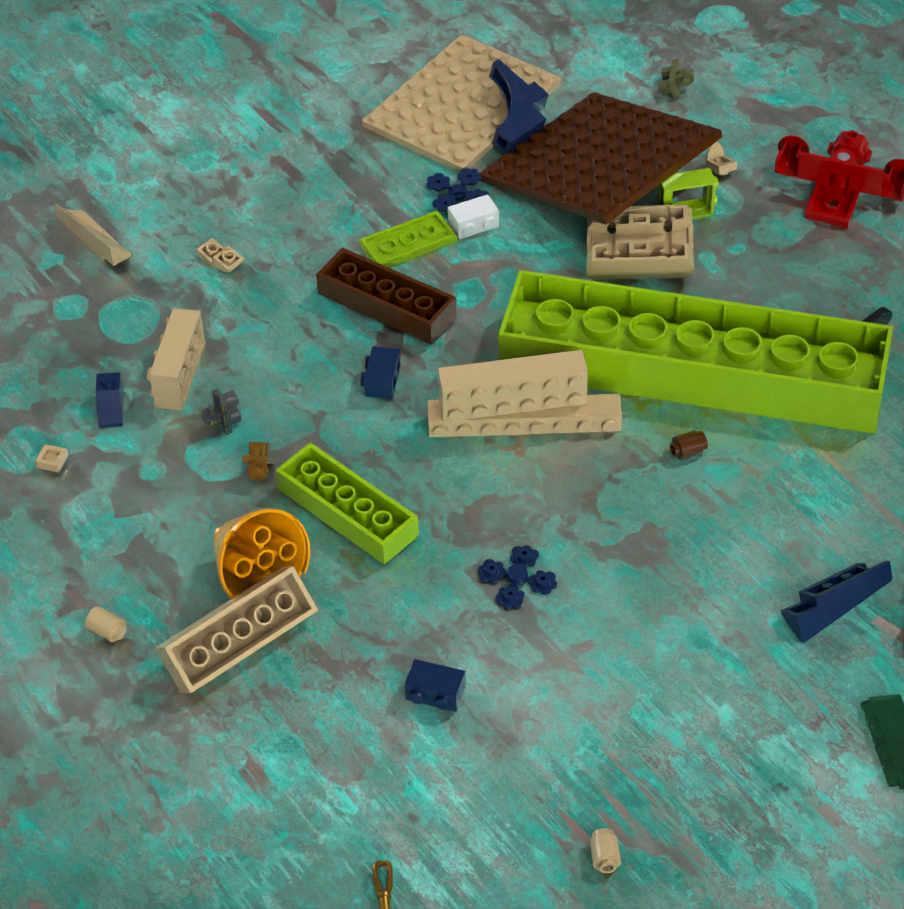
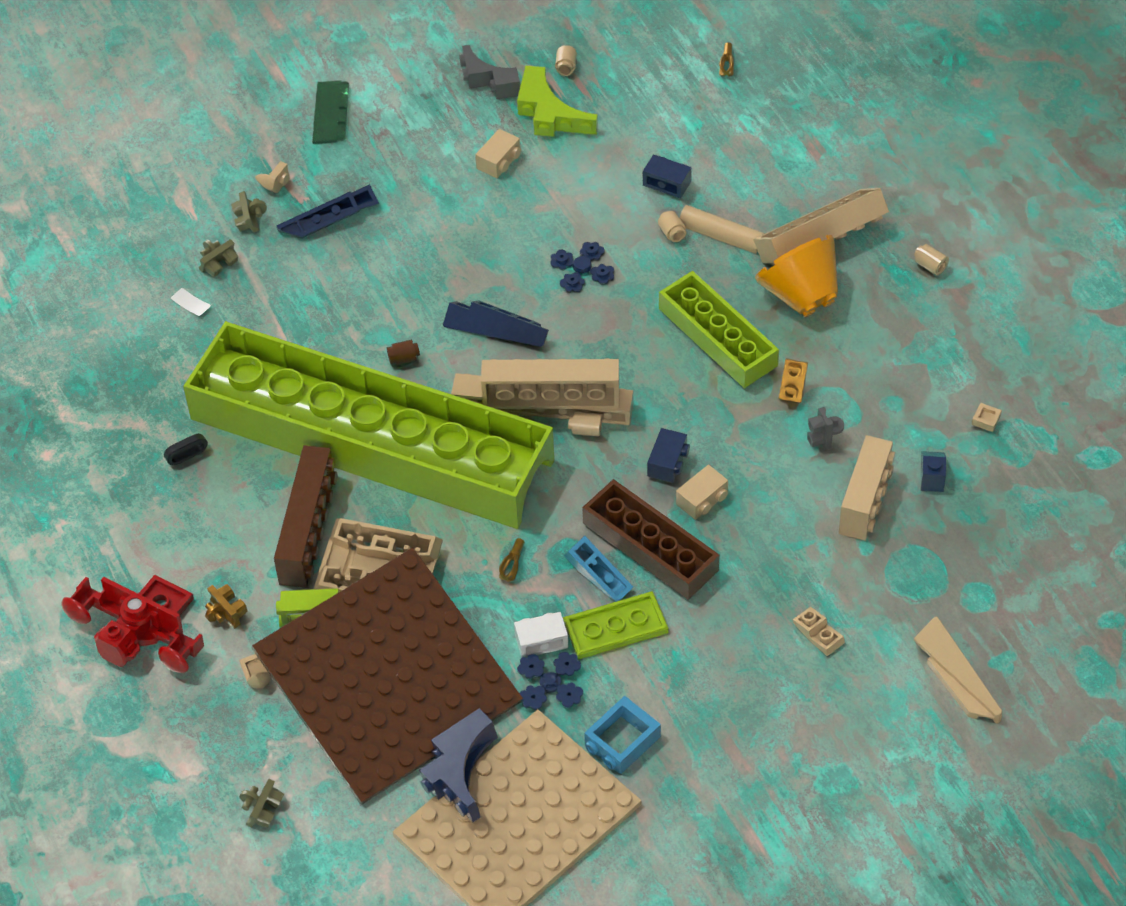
camera: 170 degrees left, 5 degrees up
none -> pearl gold hips [205,584,248,629]
none -> reddish brown brick [274,445,338,588]
none -> dark blue wedge [443,300,549,347]
none -> dark grey arch [459,45,520,99]
none -> tan brick [475,129,521,178]
none -> pearl gold piece [499,538,525,582]
none -> lime arch [517,65,598,137]
none -> dark azure slope [563,536,633,602]
none -> dark azure window [584,696,661,774]
none -> tan brick [658,211,687,242]
none -> tan brick [676,464,728,520]
none -> tan brick [680,205,765,254]

